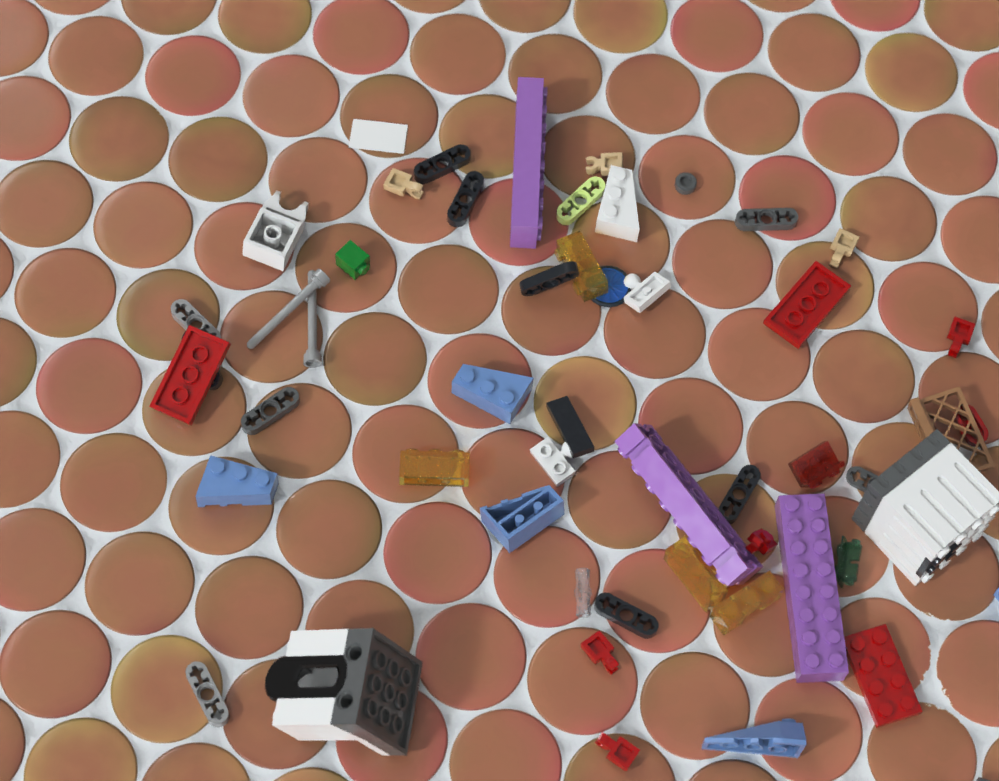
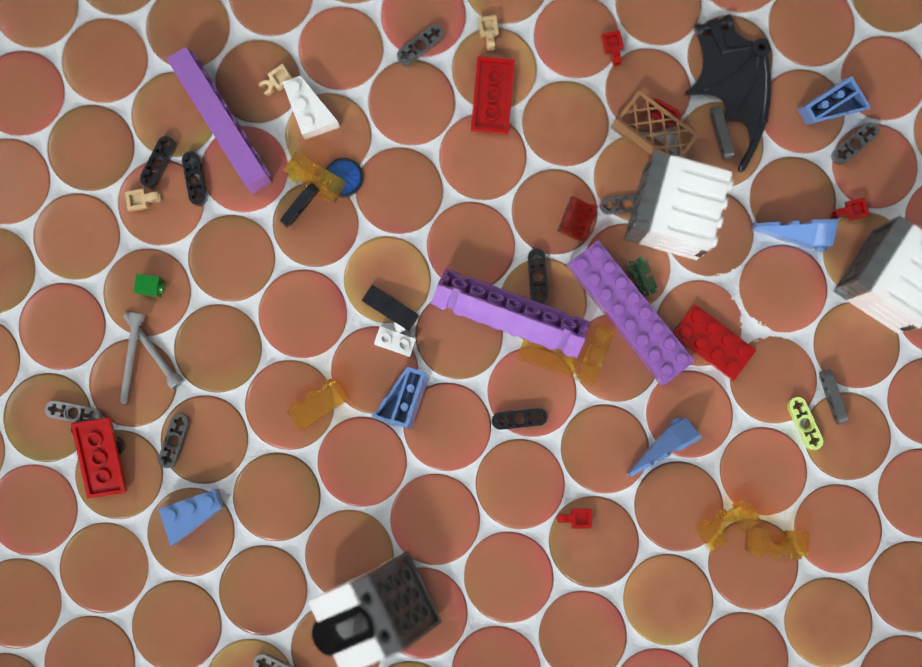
camera: 30 degrees left, 20 degrees up
white brick [242,190,309,271] -> none
white sticker [349,119,408,154] -> none
medium blue wedge [451,364,534,424] -> none
yellowish green beam [556,176,605,225] -> none
clear pin [574,568,593,618] -> none
red plate [580,630,619,675] -> none
white plate [624,272,671,313] -> none
dark grey tile [675,172,697,195] -> none
red plate [745,528,778,555] -> none

